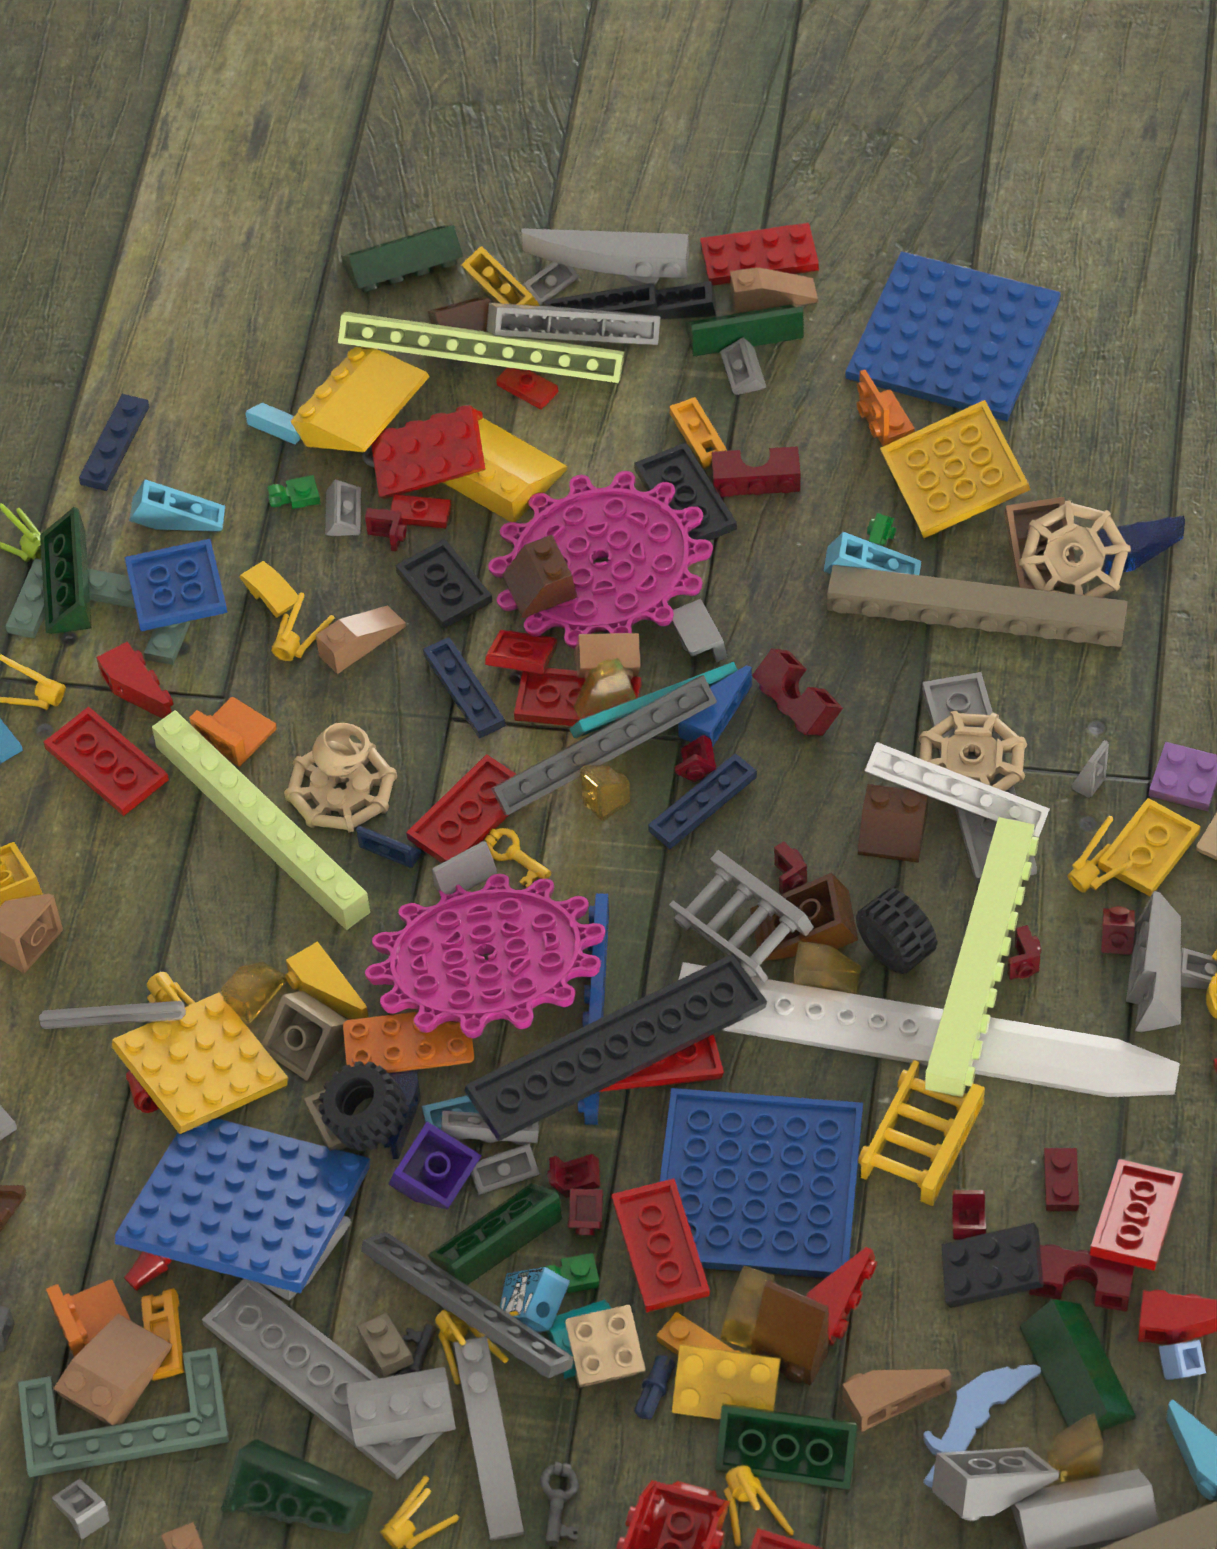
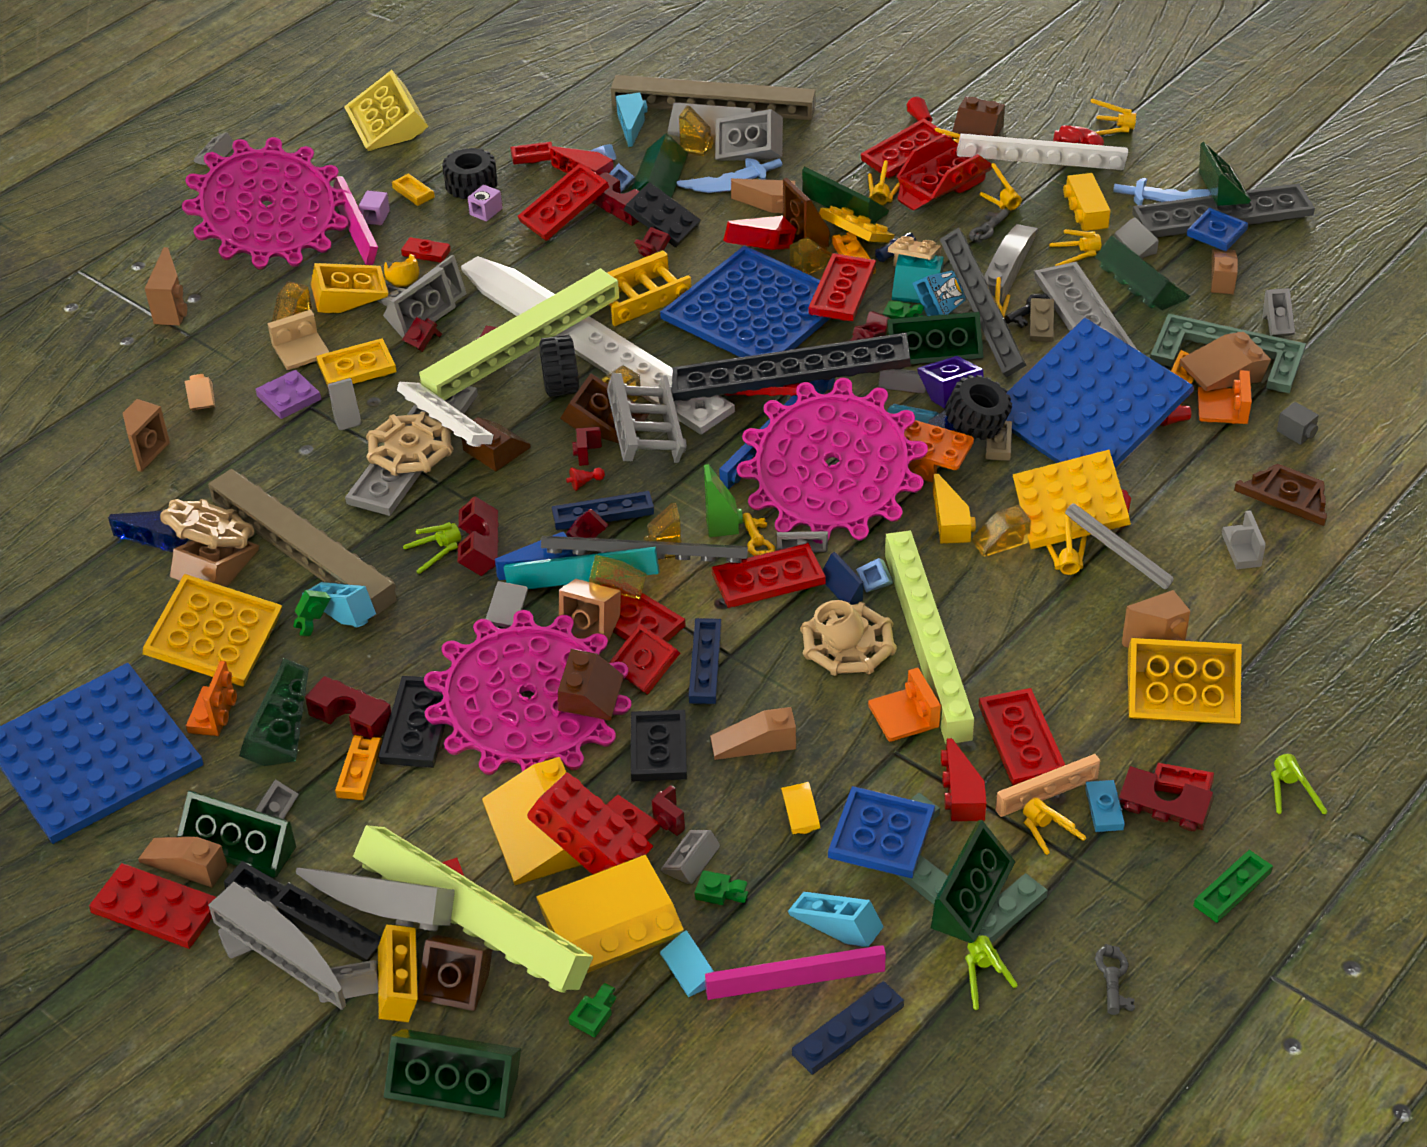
camera: 150 degrees left, 10 degrees down
dark tan slope [262,991,347,1081] -> none
yellow plant [272,592,335,661] -> none
light grey slope [346,1367,456,1447] -> none
light grey plate [441,1111,538,1145] -> none
dark red plate [1044,1148,1079,1211] -> none
yellow plant [1067,816,1133,893] -> none
none -> clear green wedge [239,658,309,766]
none -> lime plant [403,522,461,574]
none -> red piece [566,467,605,491]
none -> green plate [568,983,616,1038]
none -> light blue slope [609,163,635,192]
none -> bright green slope [704,464,743,537]
none -> dark pink tile [705,945,886,1000]
none -> light blue slope [856,558,893,592]
none -> light nougat tile [996,754,1100,817]

